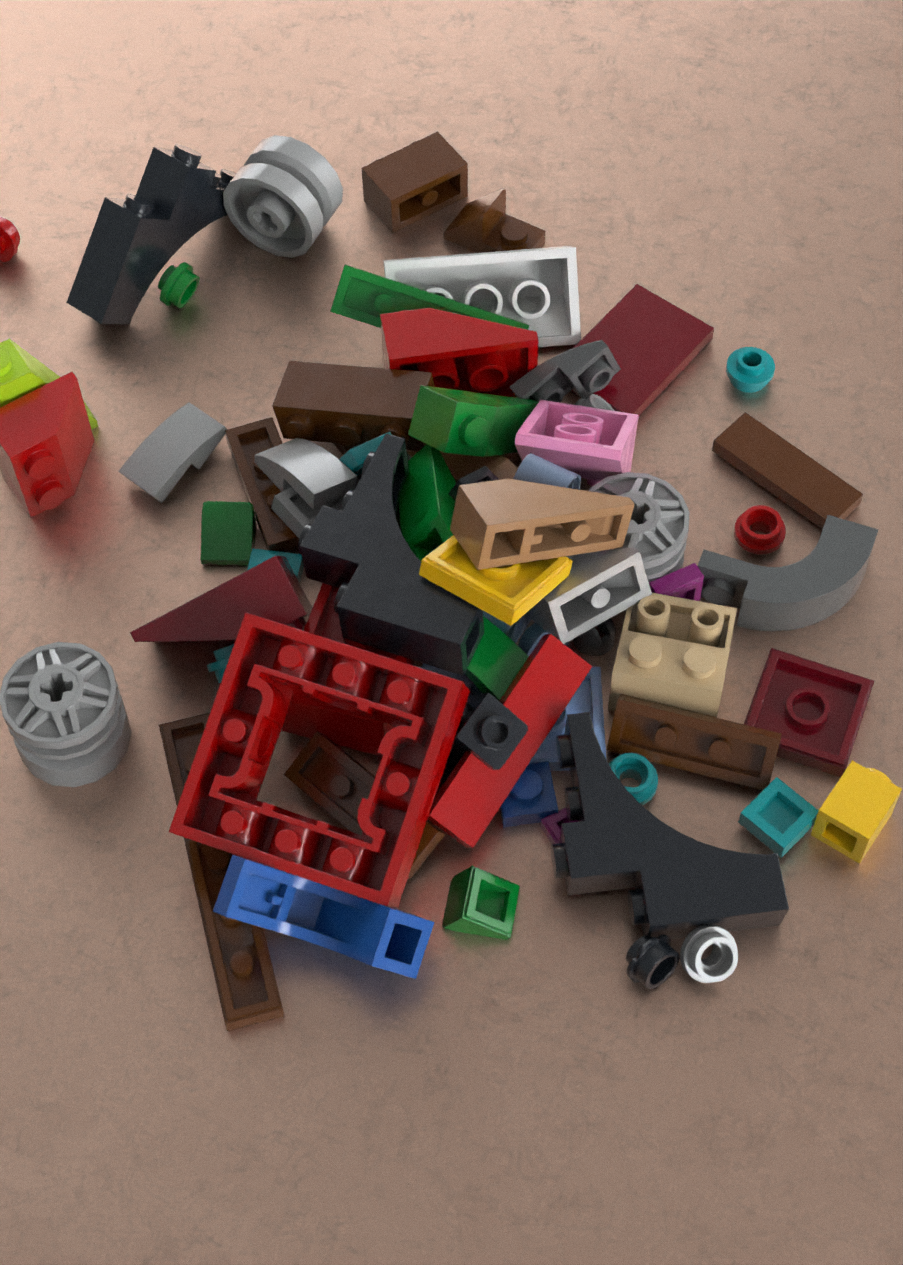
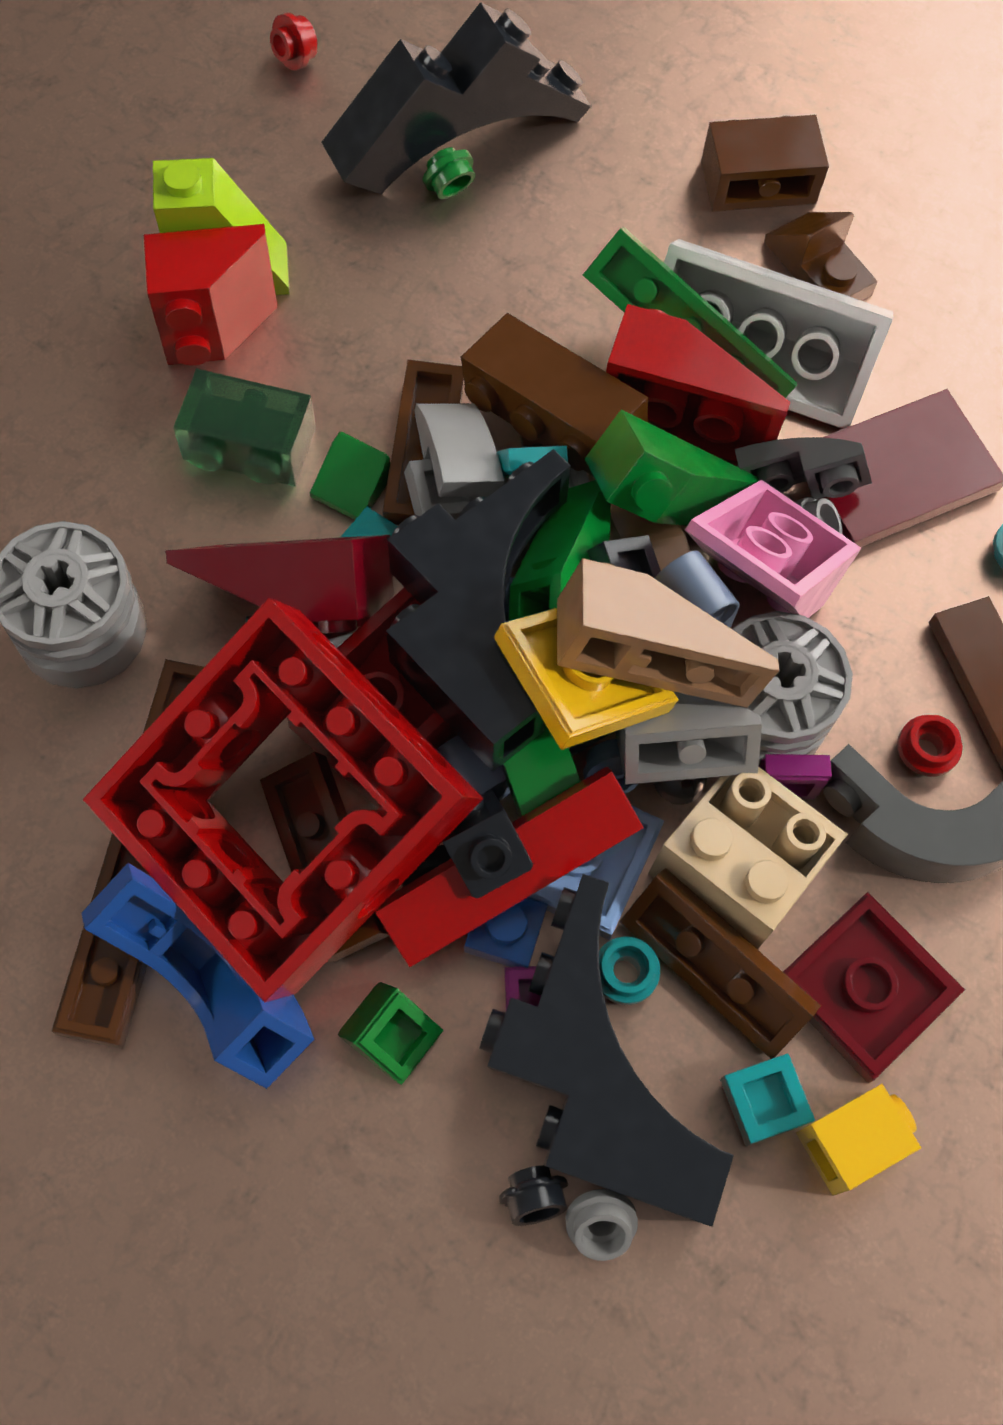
camera: 20 degrees right, 10 degrees up
light grey slope [118,402,228,503] -> none
light grey wheel [223,135,343,258] -> none
none -> clear green brick [173,368,316,487]

